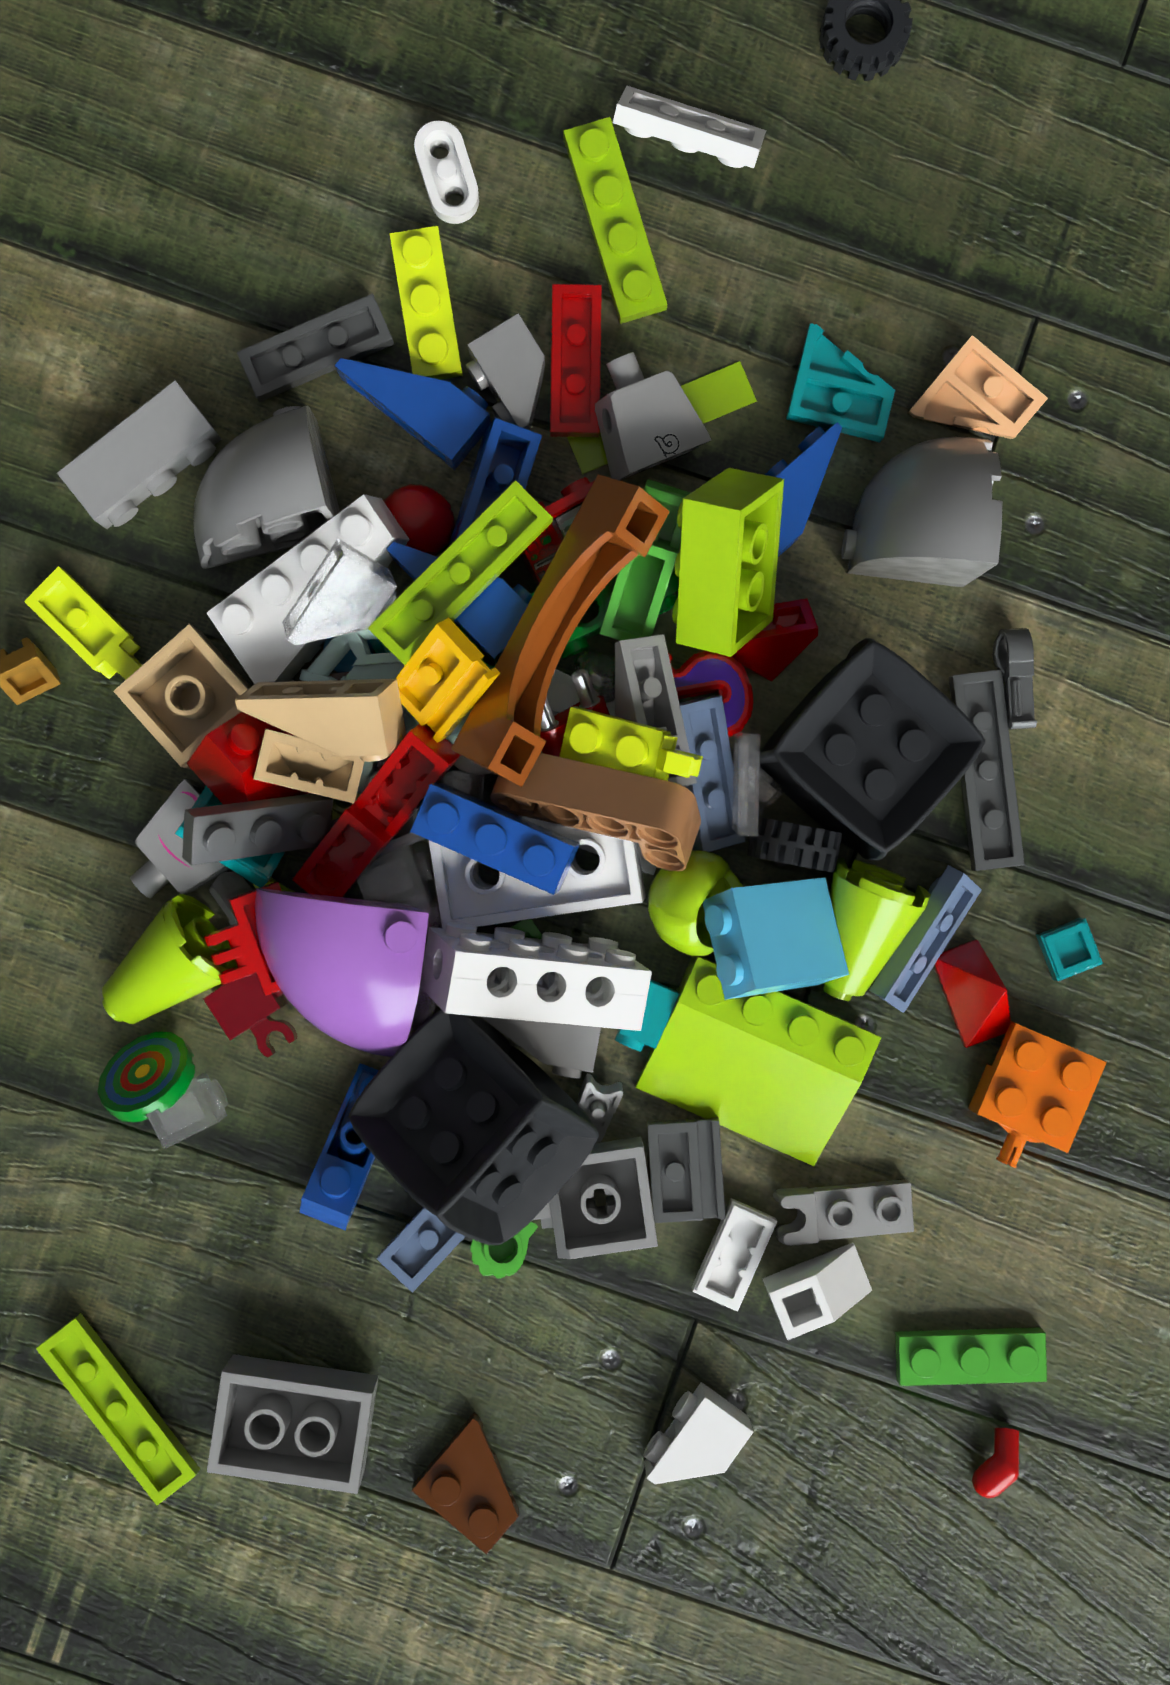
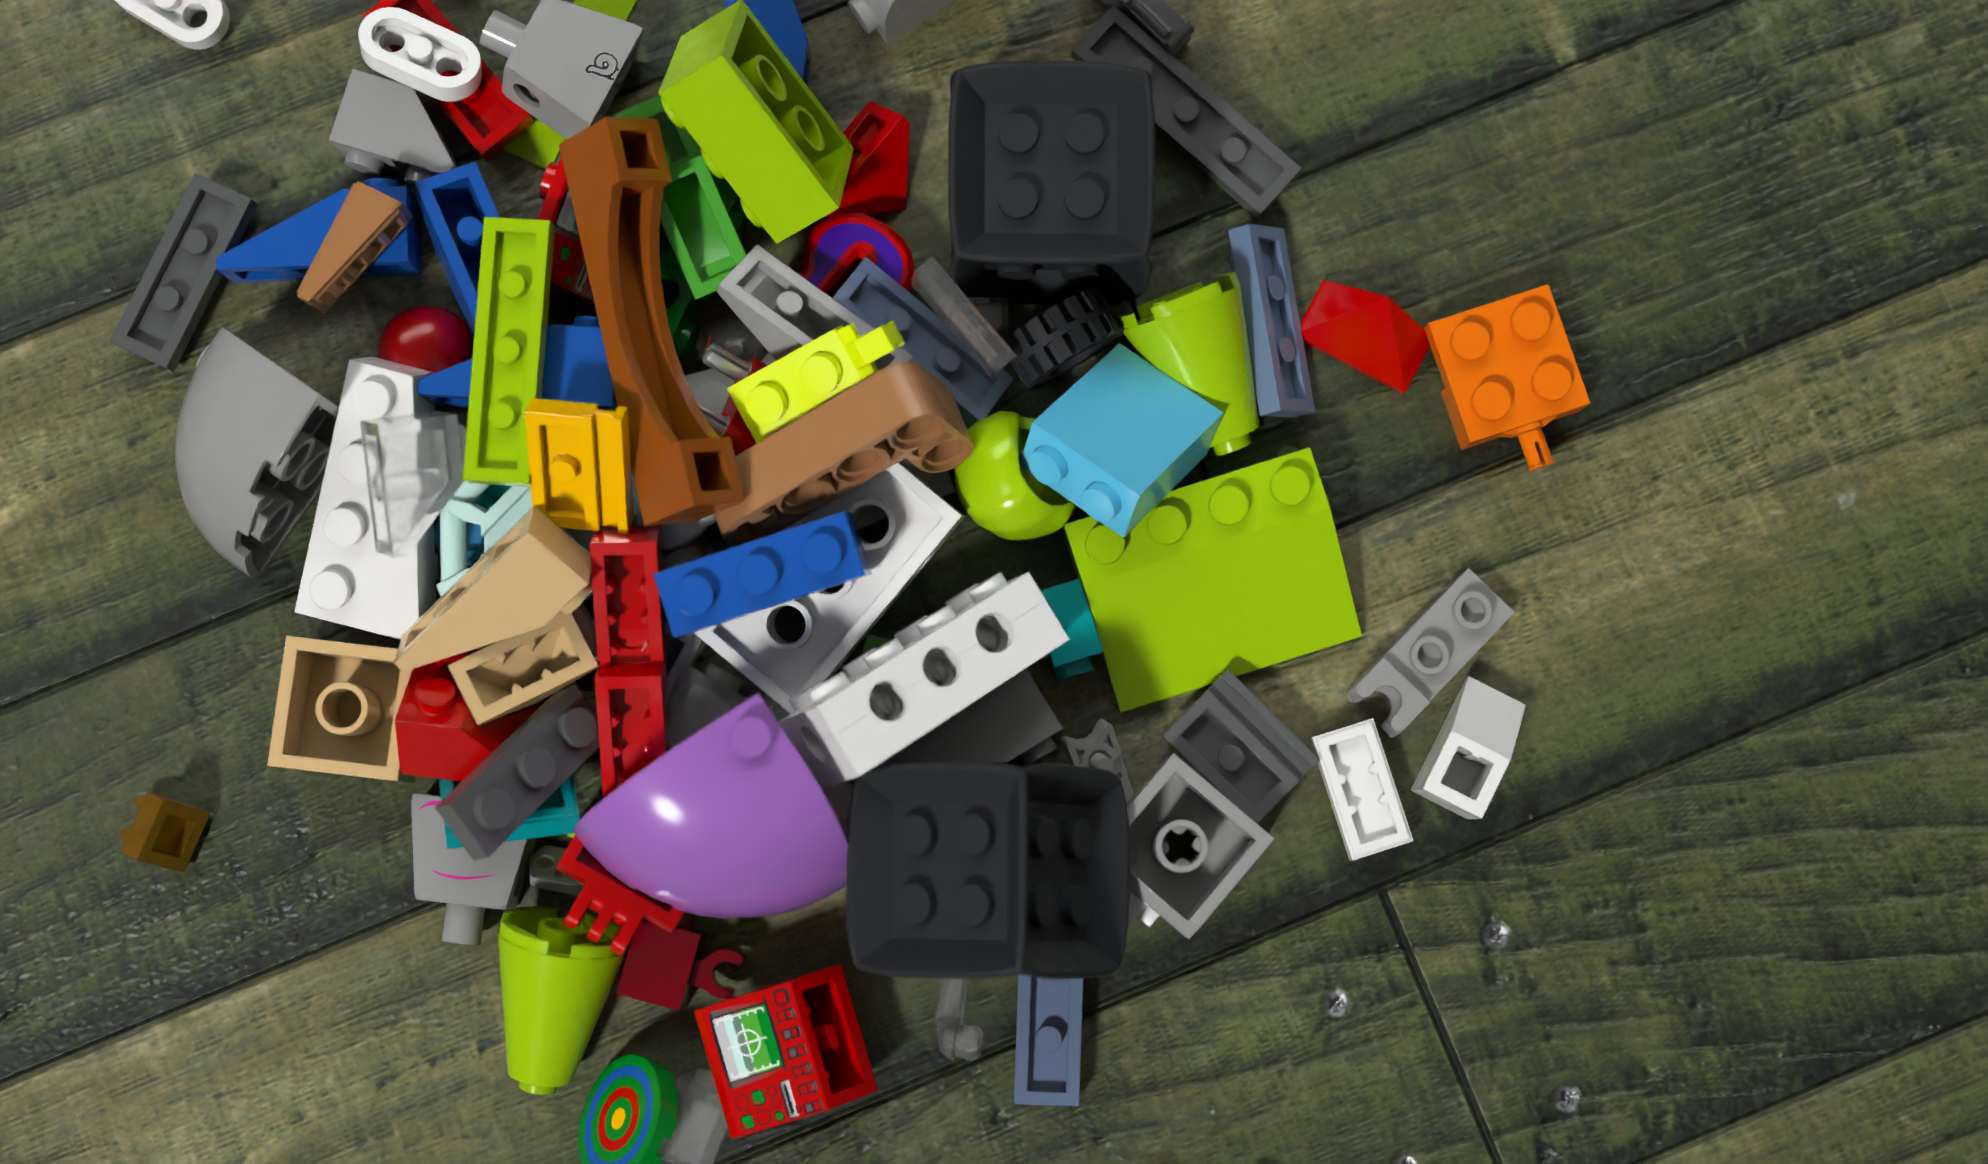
camera: 40 degrees left, 5 degrees down
neon yellow hinge [24,566,142,680] -> none
light grey brick [57,381,222,529] -> none
blue slope [299,1063,379,1231] -> none
neon yellow plate [389,226,463,380] -> none
bright green animal [470,1222,538,1279] -> none
white slope [643,1382,754,1484] -> none
bright green plate [895,1327,1047,1386] -> none
red arm [972,1428,1019,1498] -> none
teal tile [1036,918,1103,981] -> none
none -> medium nougat slope [297,181,413,314]
none -> white plate [358,7,482,101]
none -> red slope [694,964,878,1139]
none -> clear arm [934,978,984,1062]

